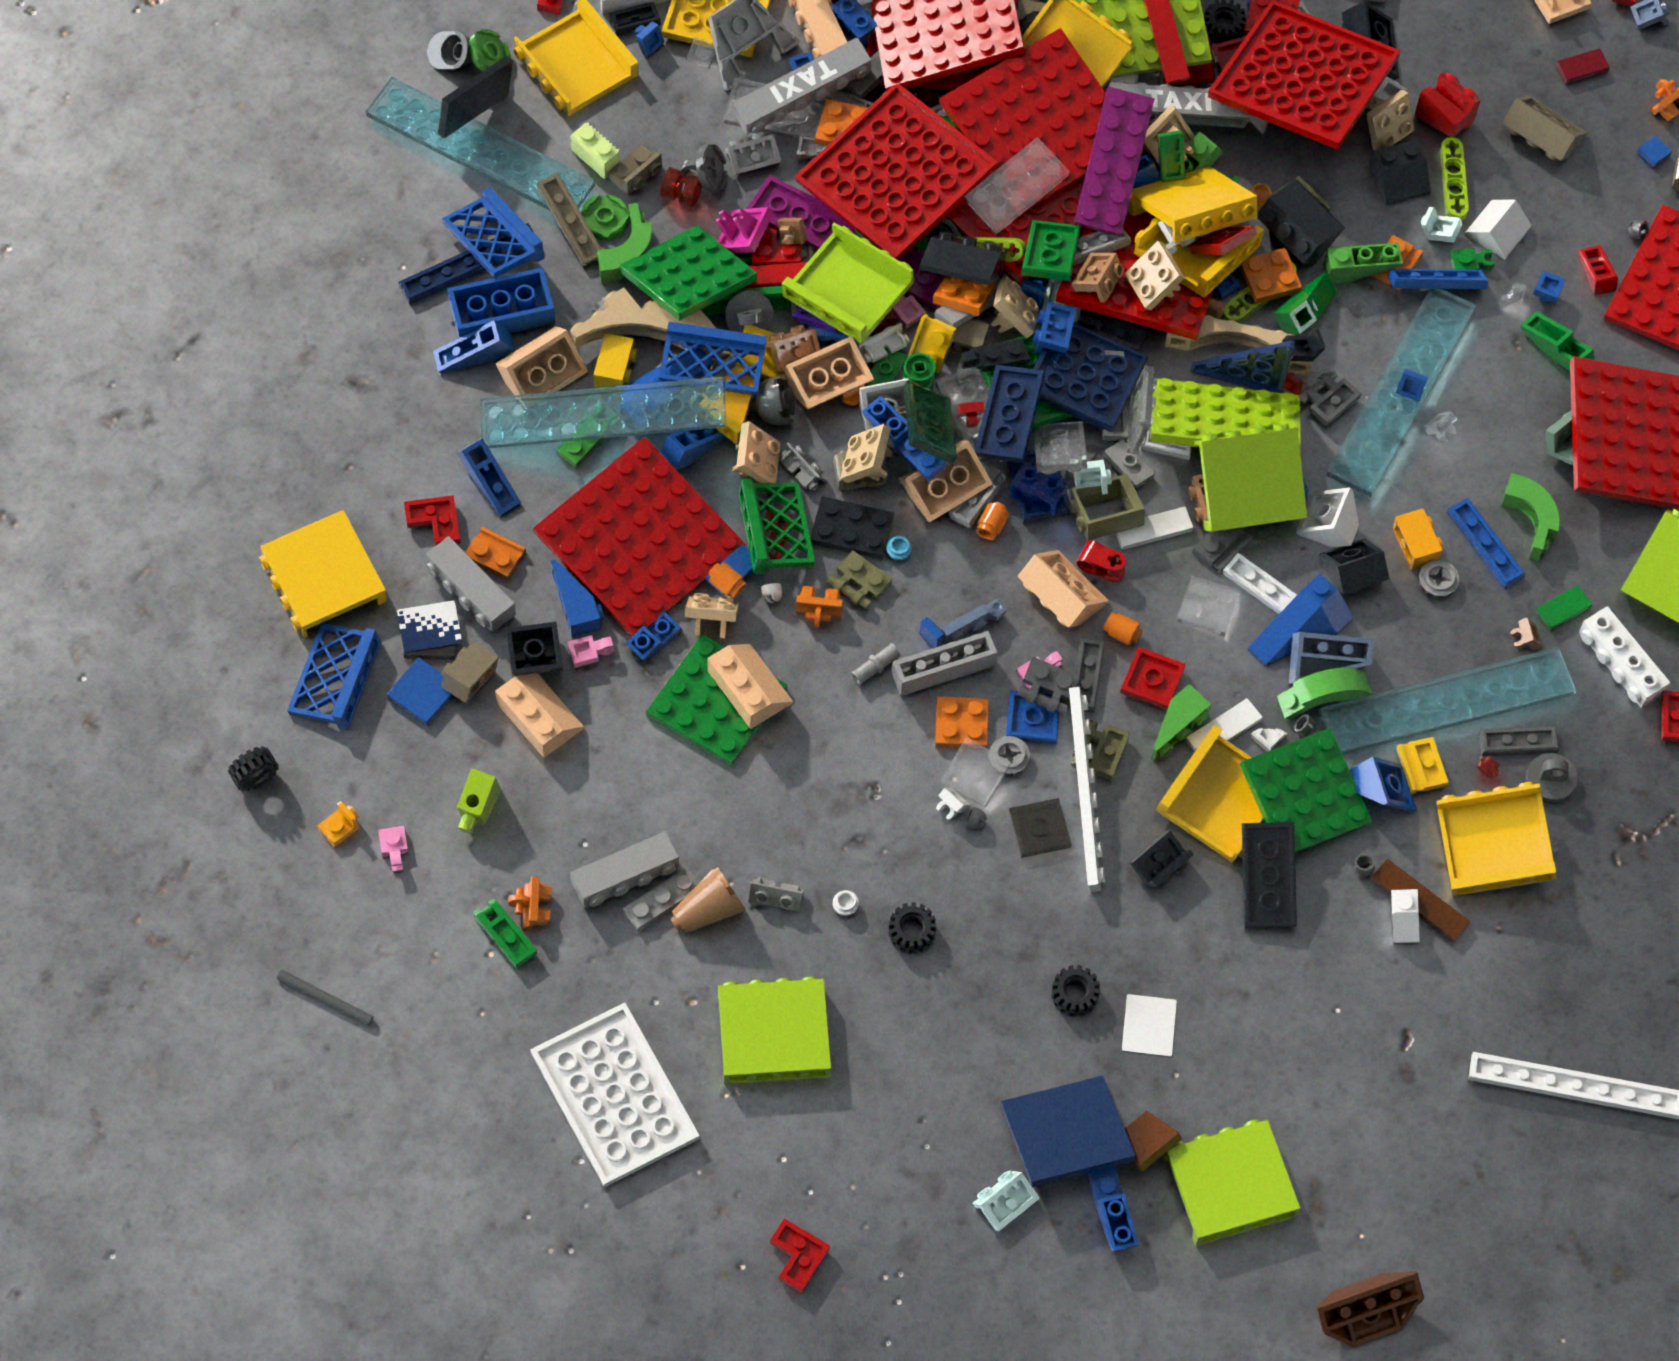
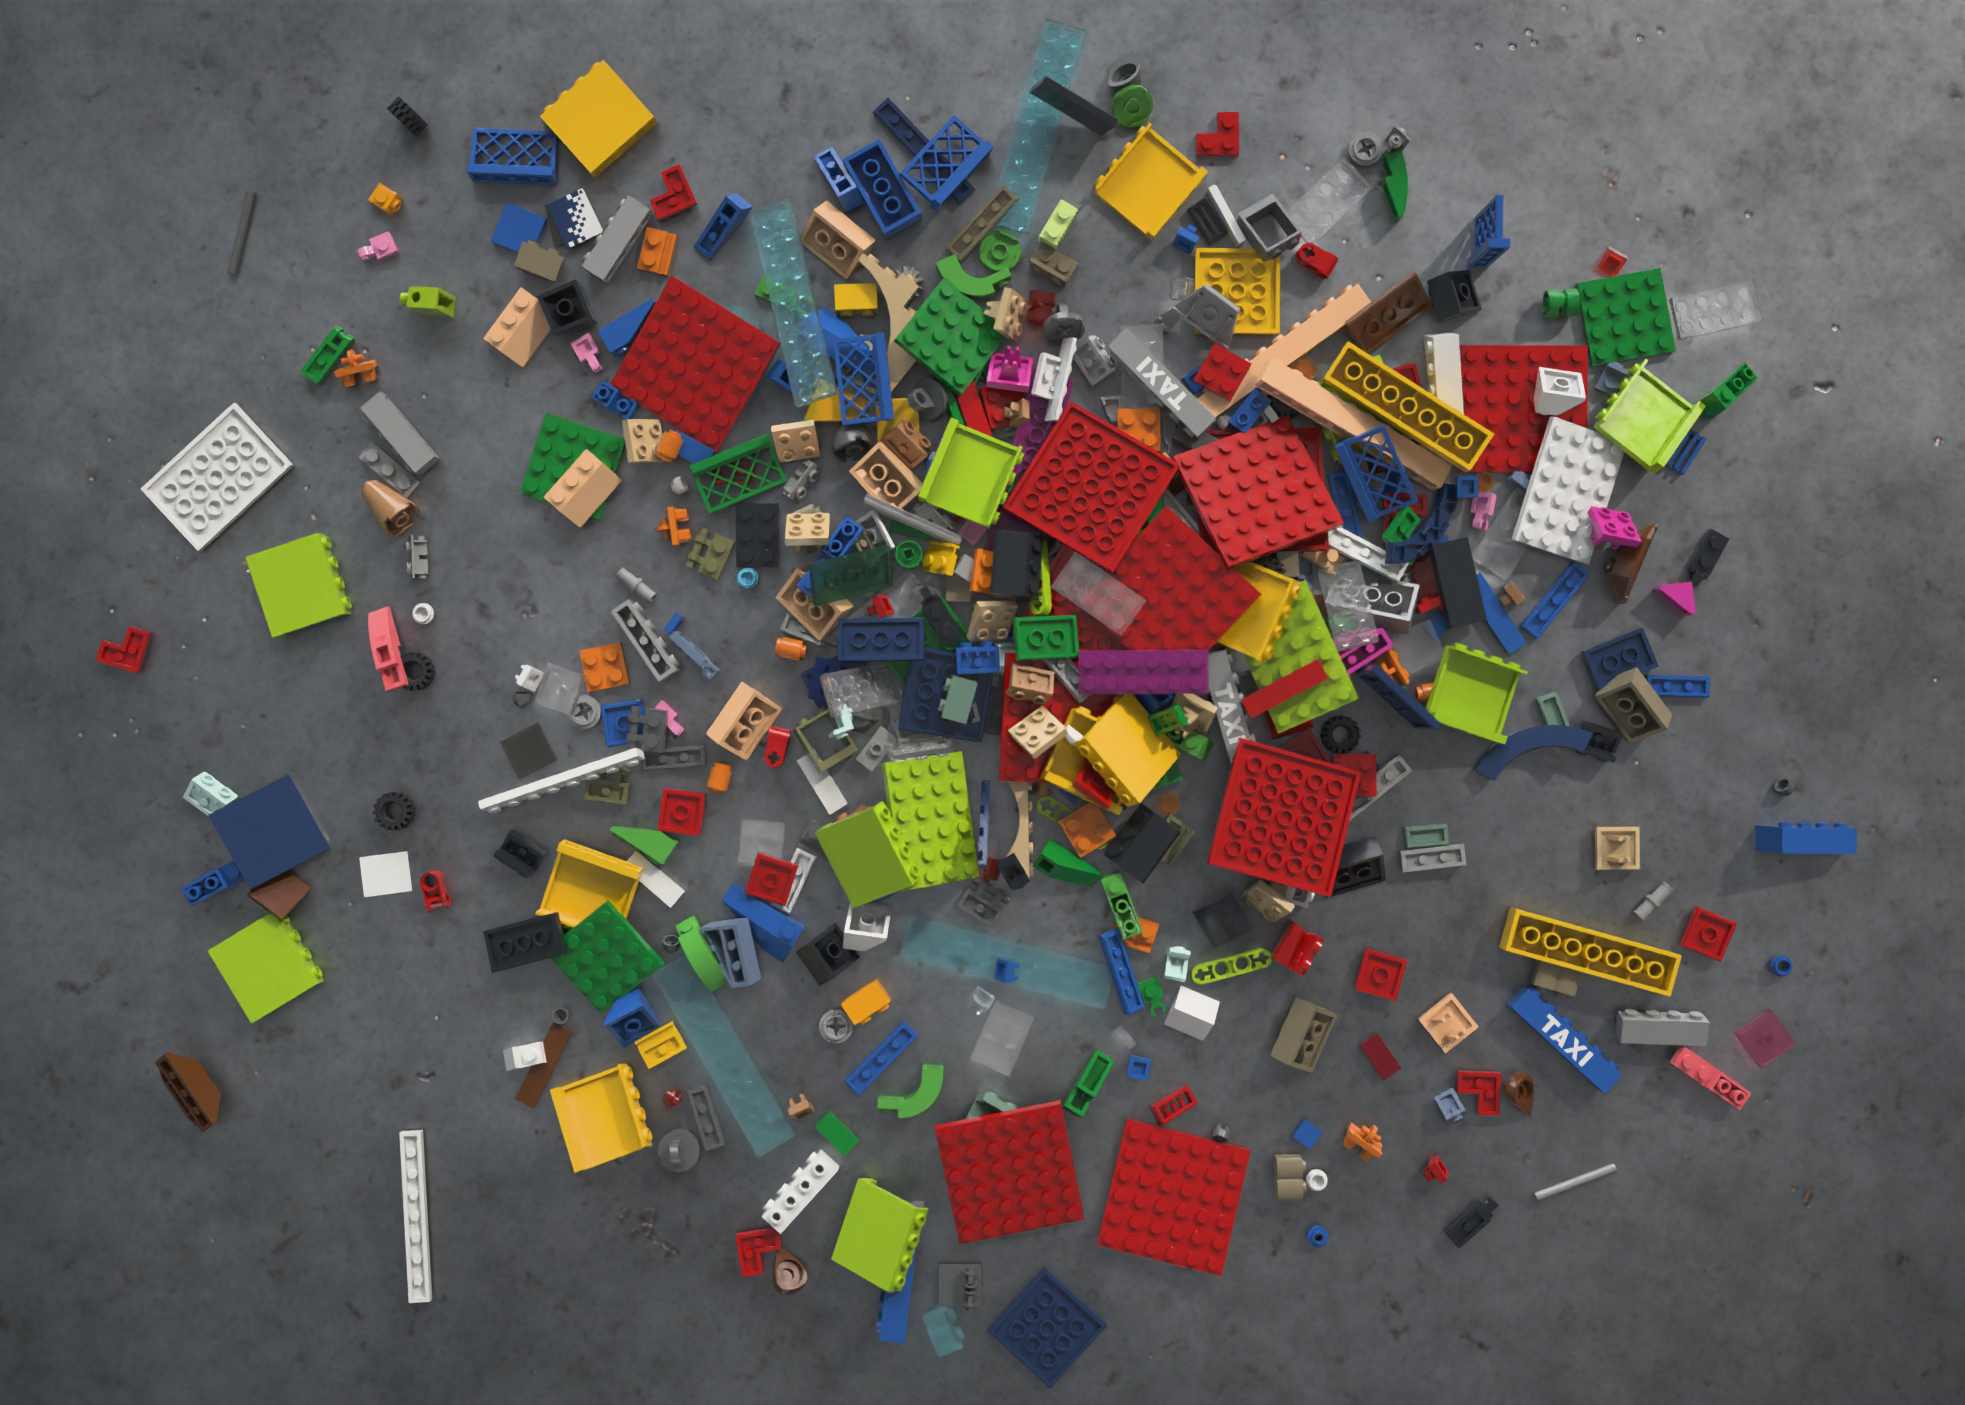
camera: 80 degrees right, 25 degrees up
white tile [1251,728,1287,752] -> none
none -> coral slope [368,606,409,692]
none -> red piece [419,870,451,913]
none -> red plate [745,852,799,906]
none -> light grey axle [862,494,962,545]
none -> sand green brick [938,674,978,724]
none -> clear plate [970,1000,1034,1076]
none -> tan plate [984,287,1028,342]
none -> white bracket [1031,337,1077,422]
none -> red plate [1193,343,1252,402]
none -> red plate [1354,948,1408,1001]

